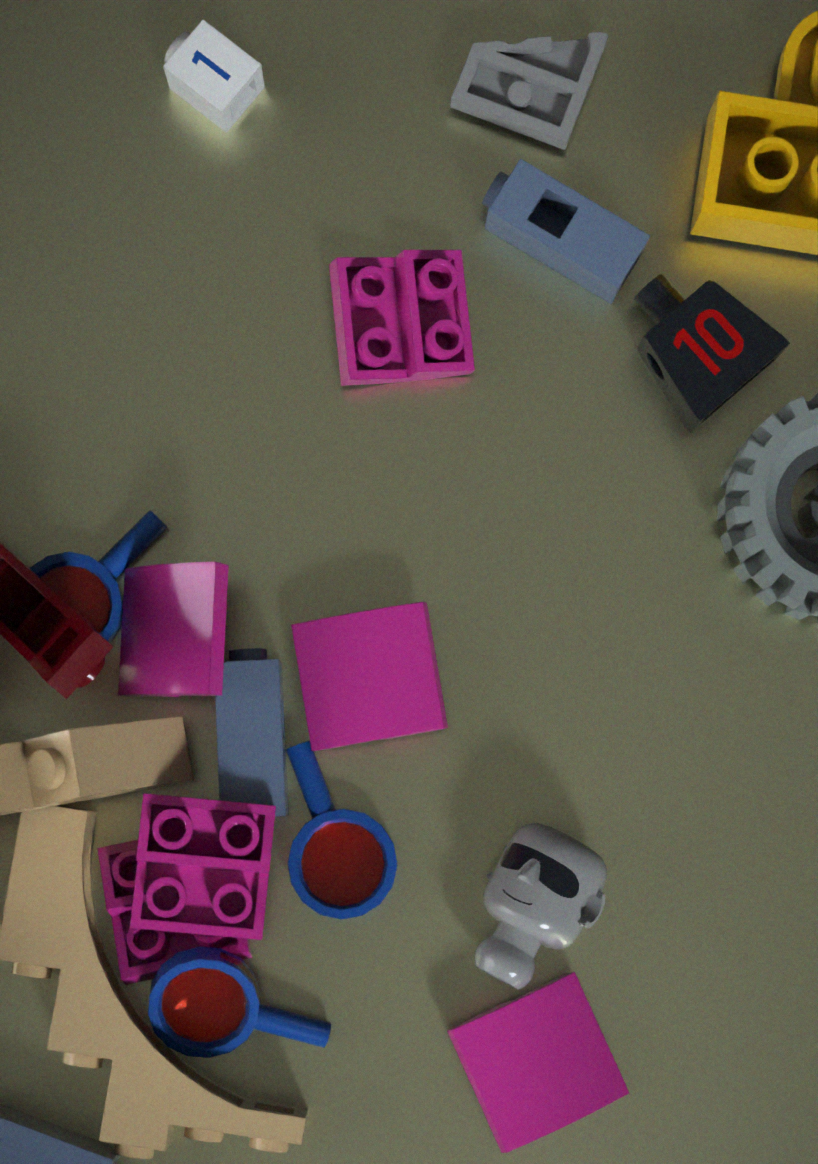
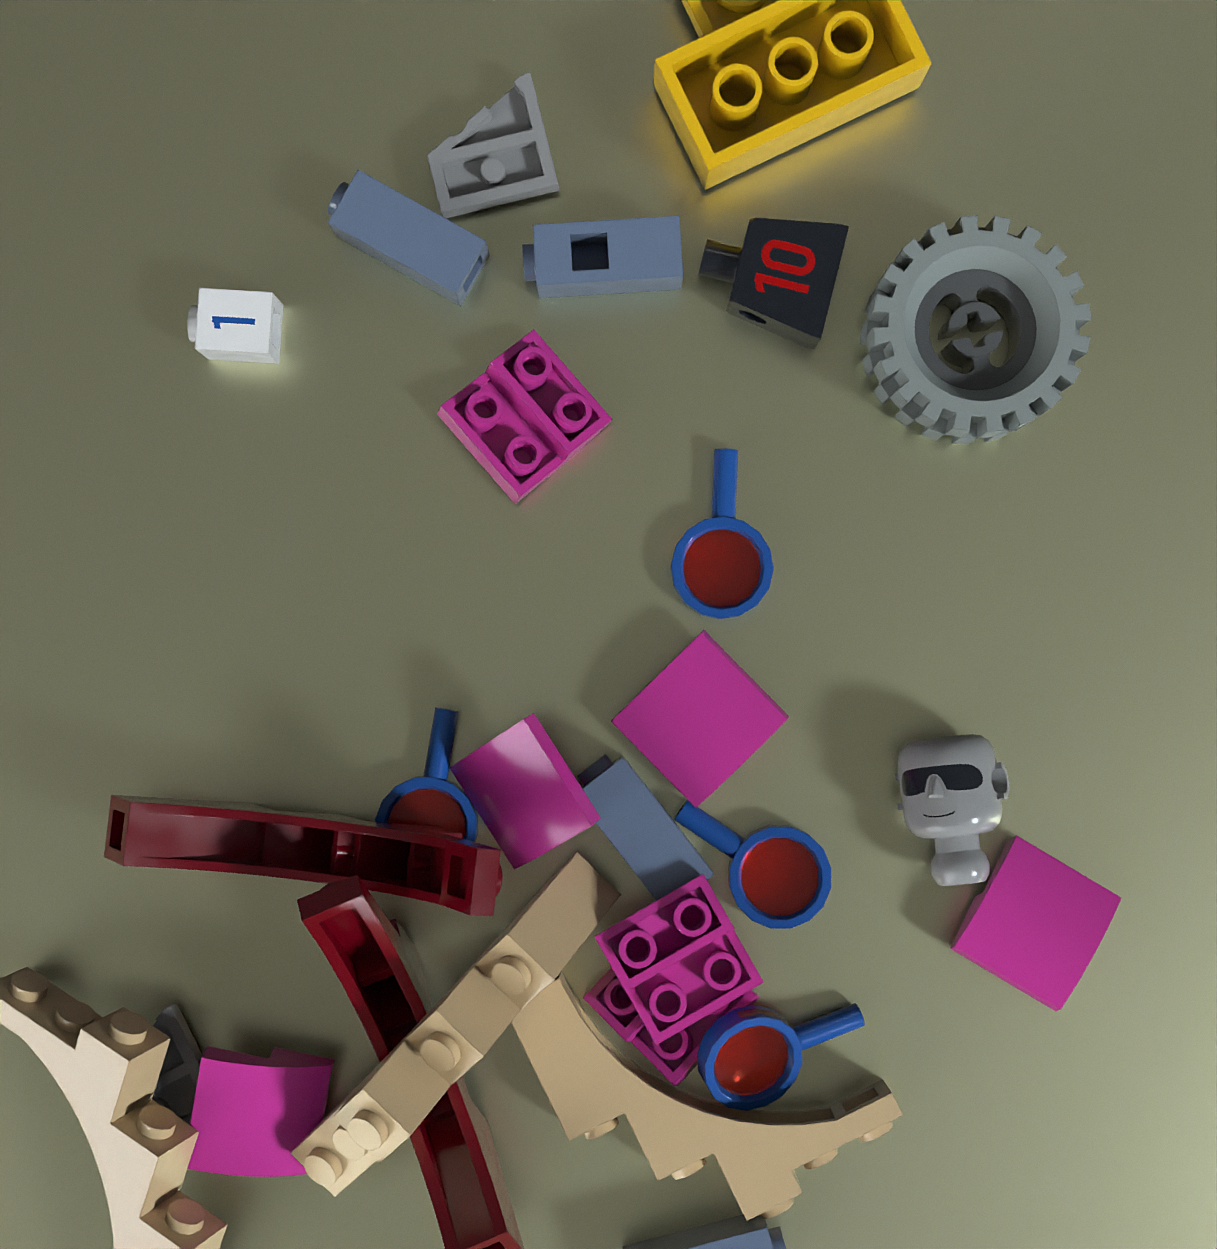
camera: 25 degrees left, 5 degrees up
none -> sand blue brick [327,170,490,306]
none -> piece [670,449,774,619]

